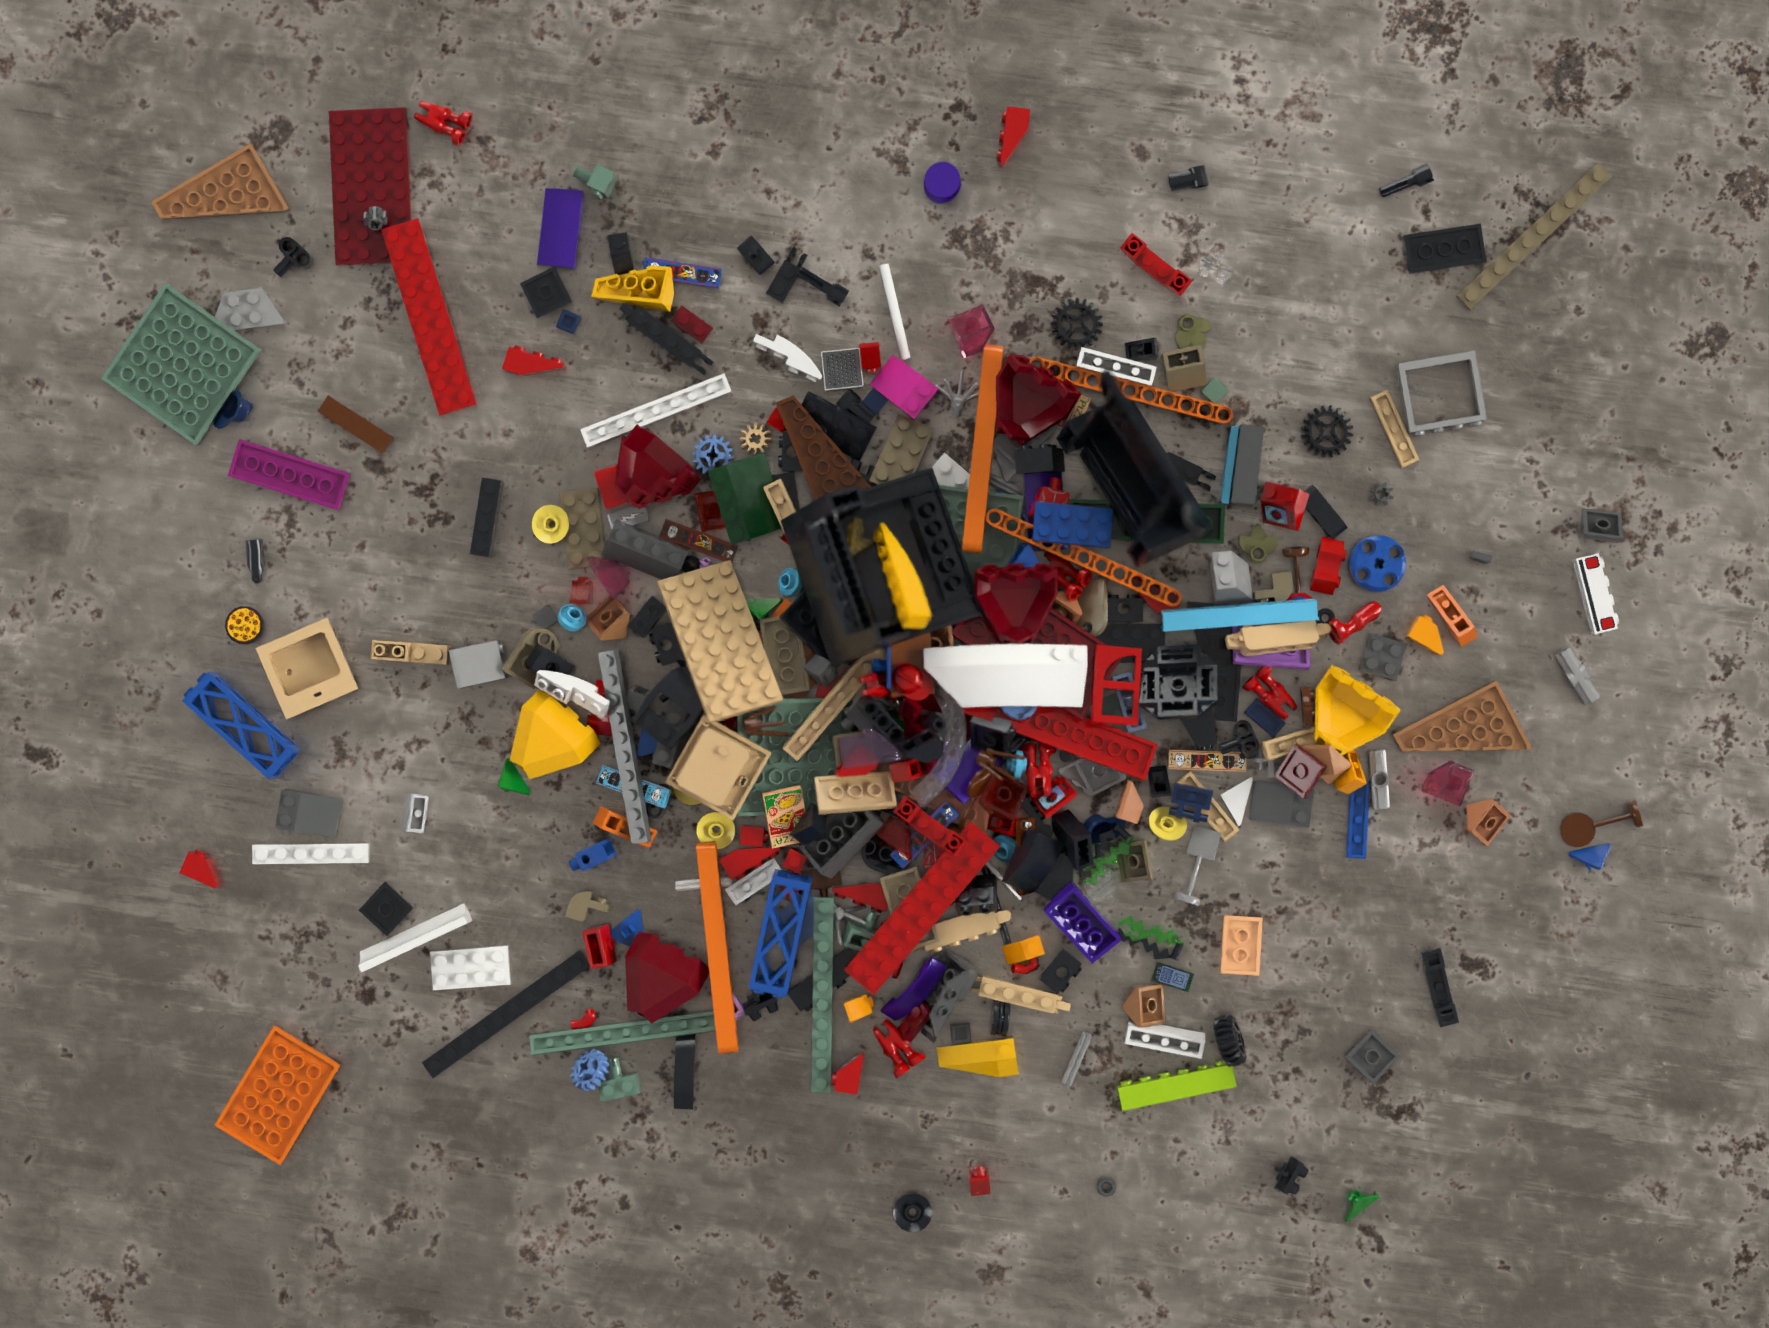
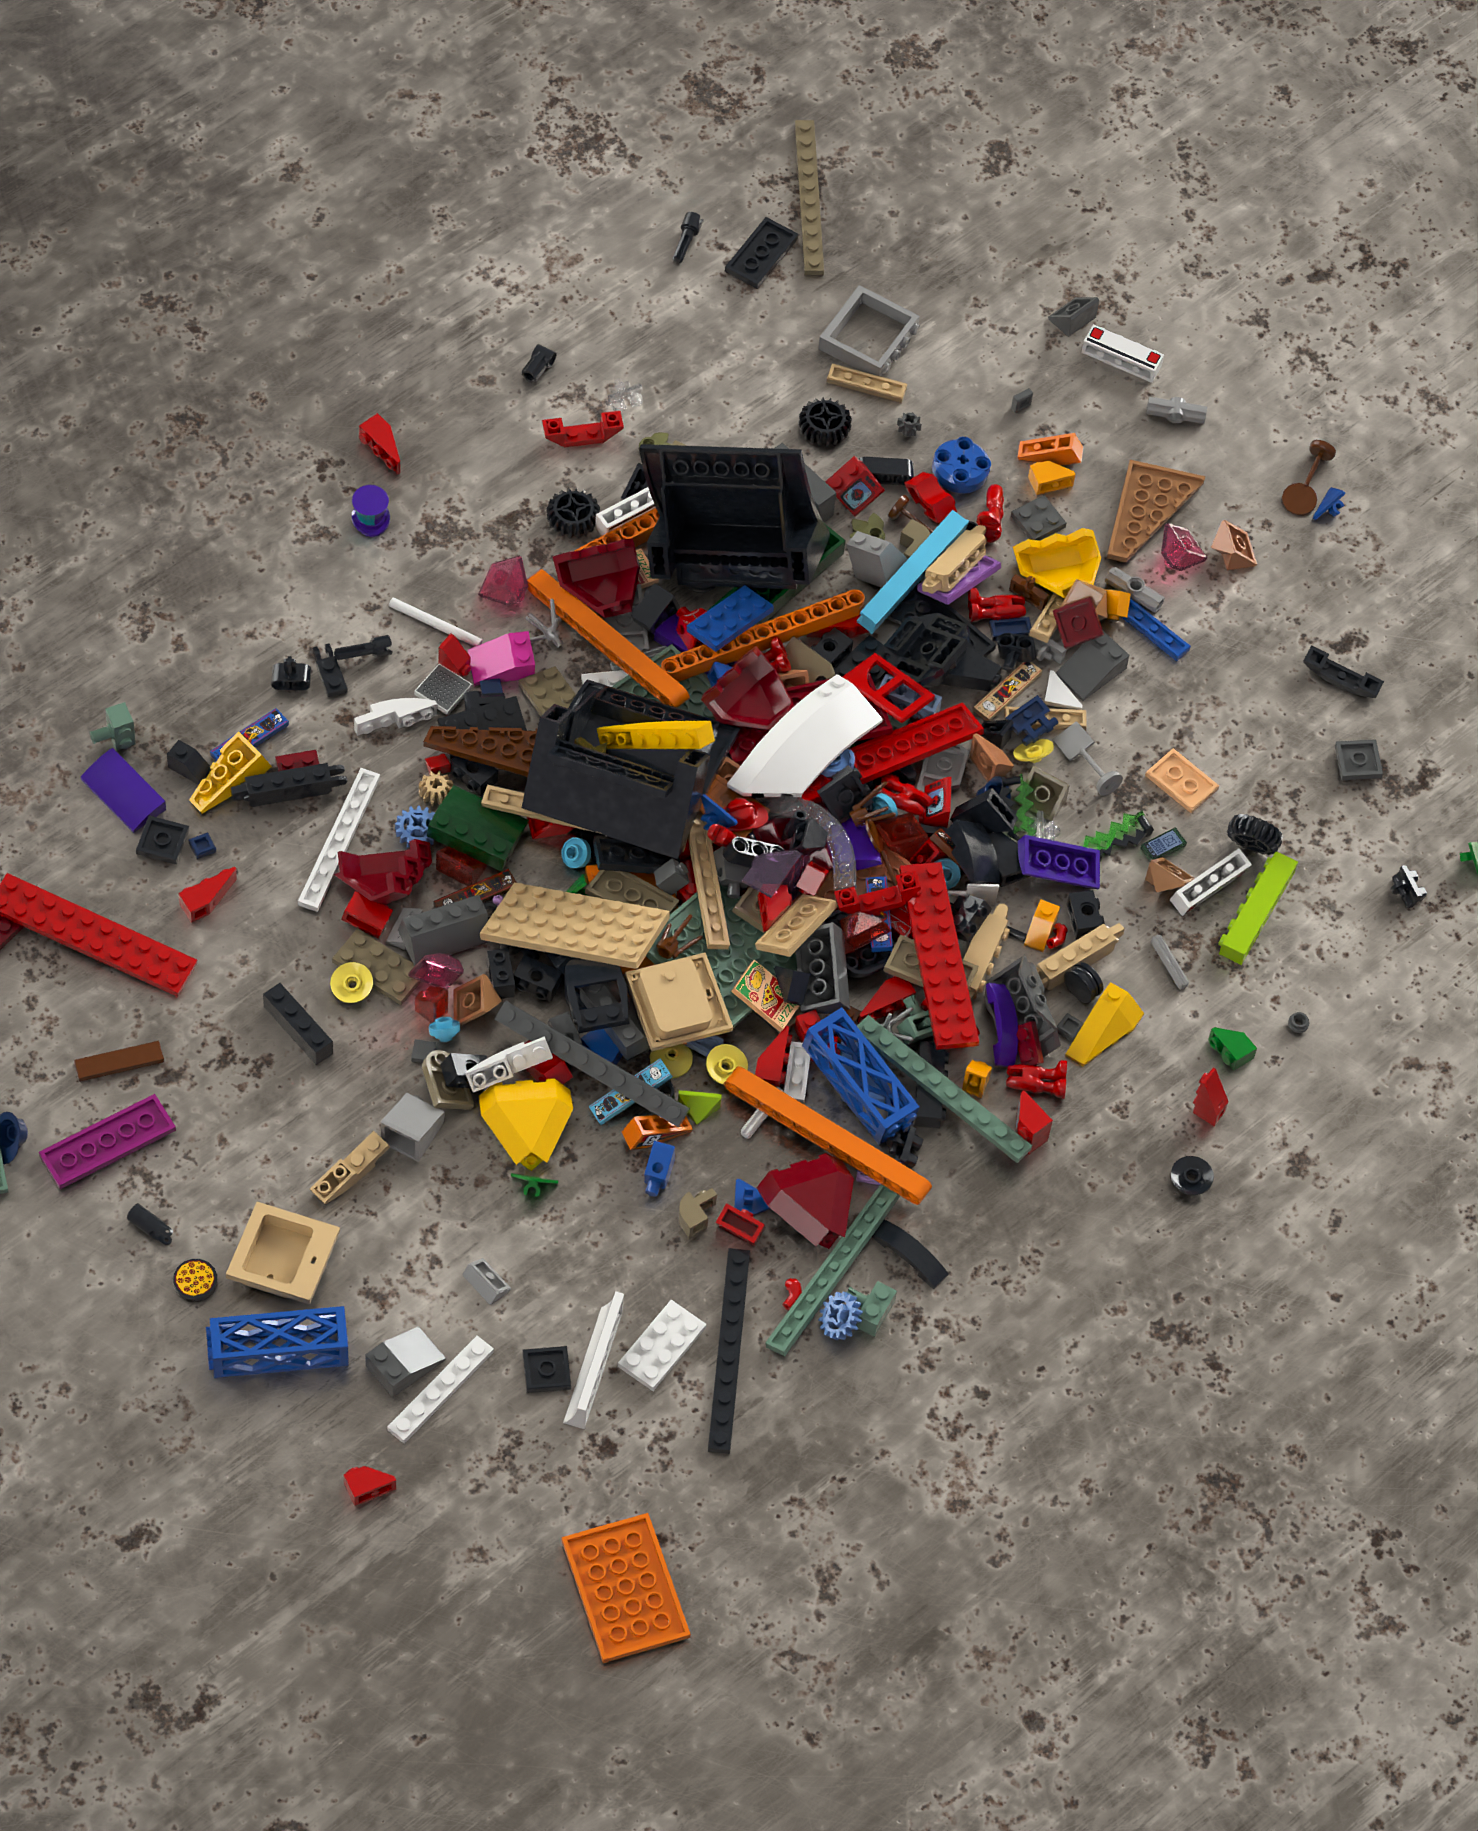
camera: 55 degrees left, 30 degrees down
red brick [739,825,768,847] -> none
none -> lime slope [678,1090,722,1125]
none -> green slope [1208,1027,1257,1070]

